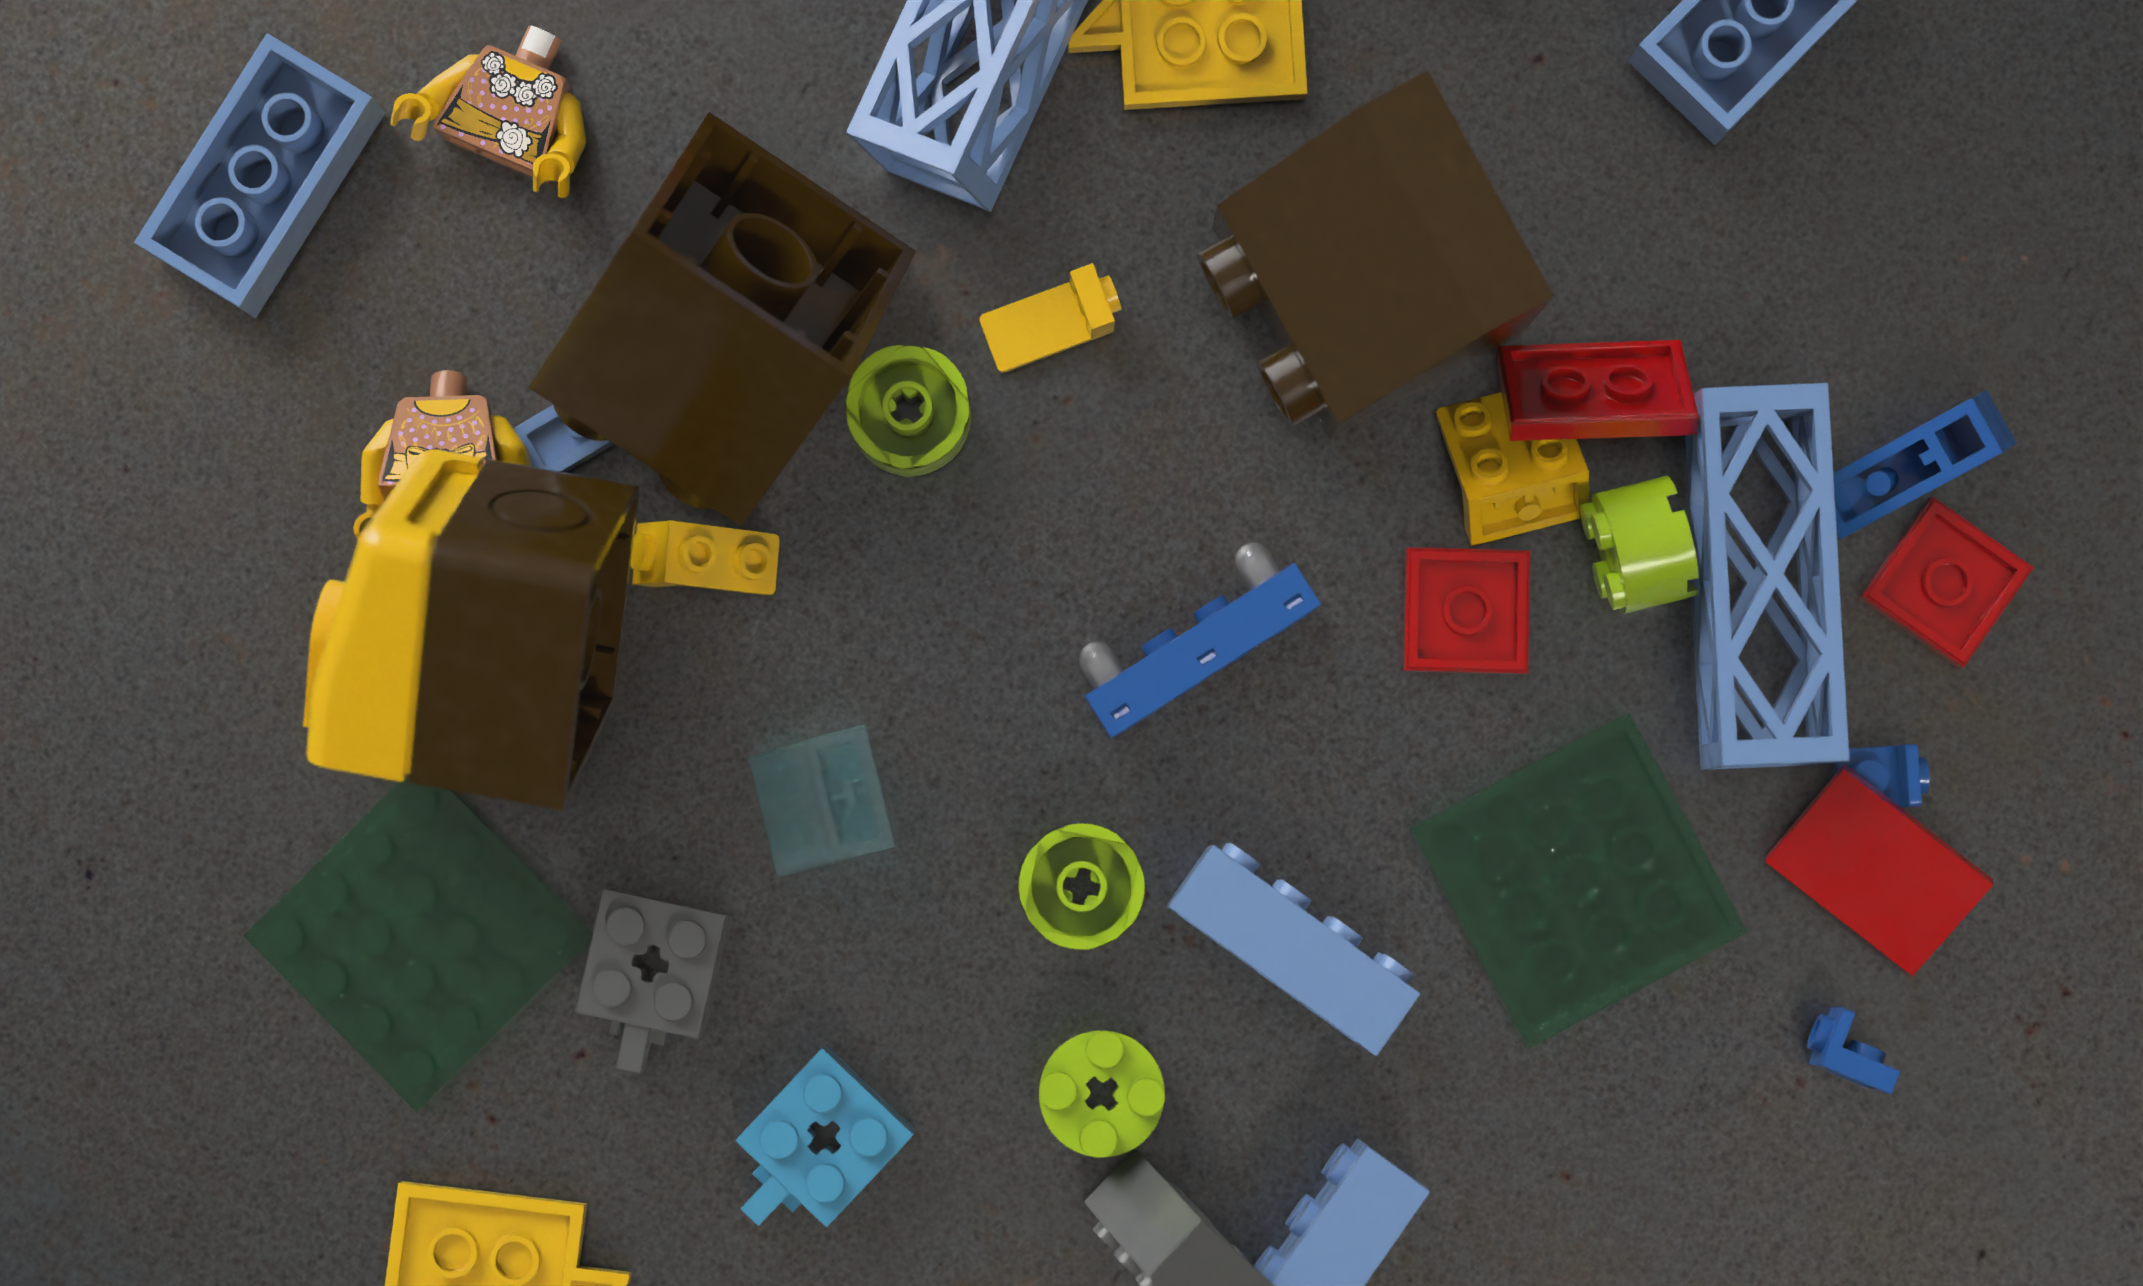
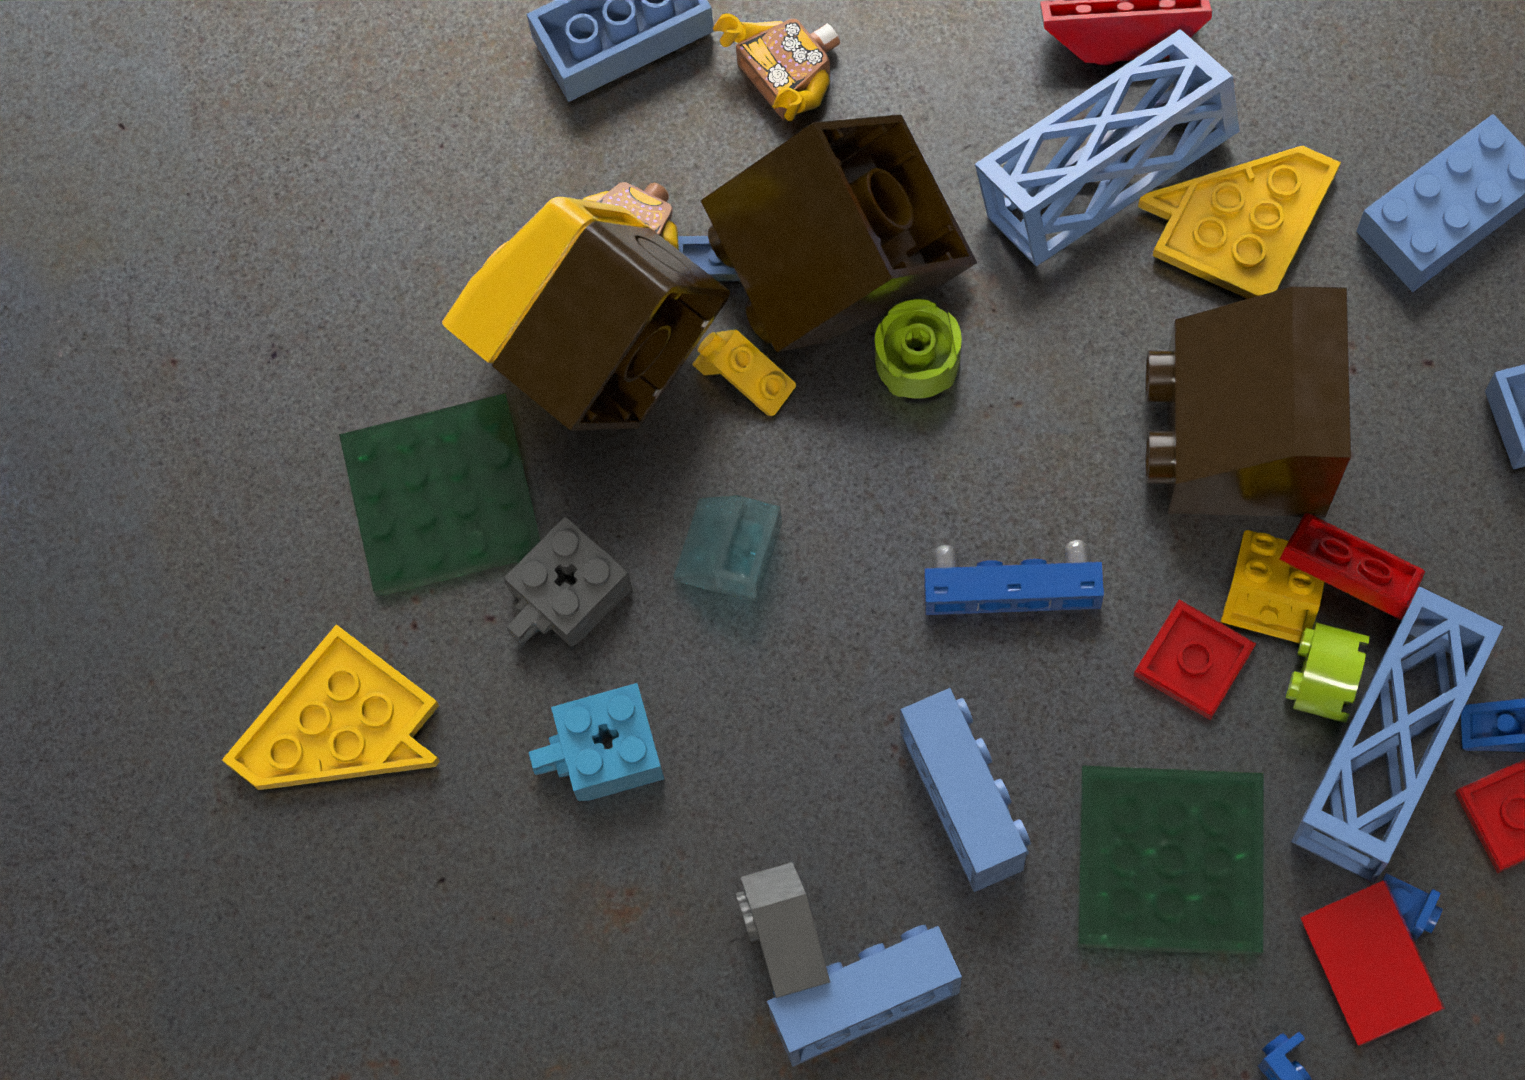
camera: 40 degrees right, 15 degrees down
yellow bracket [979,263,1122,373] -> none
lime brick [1019,823,1145,950] -> none
lime brick [1039,1030,1165,1158] -> none

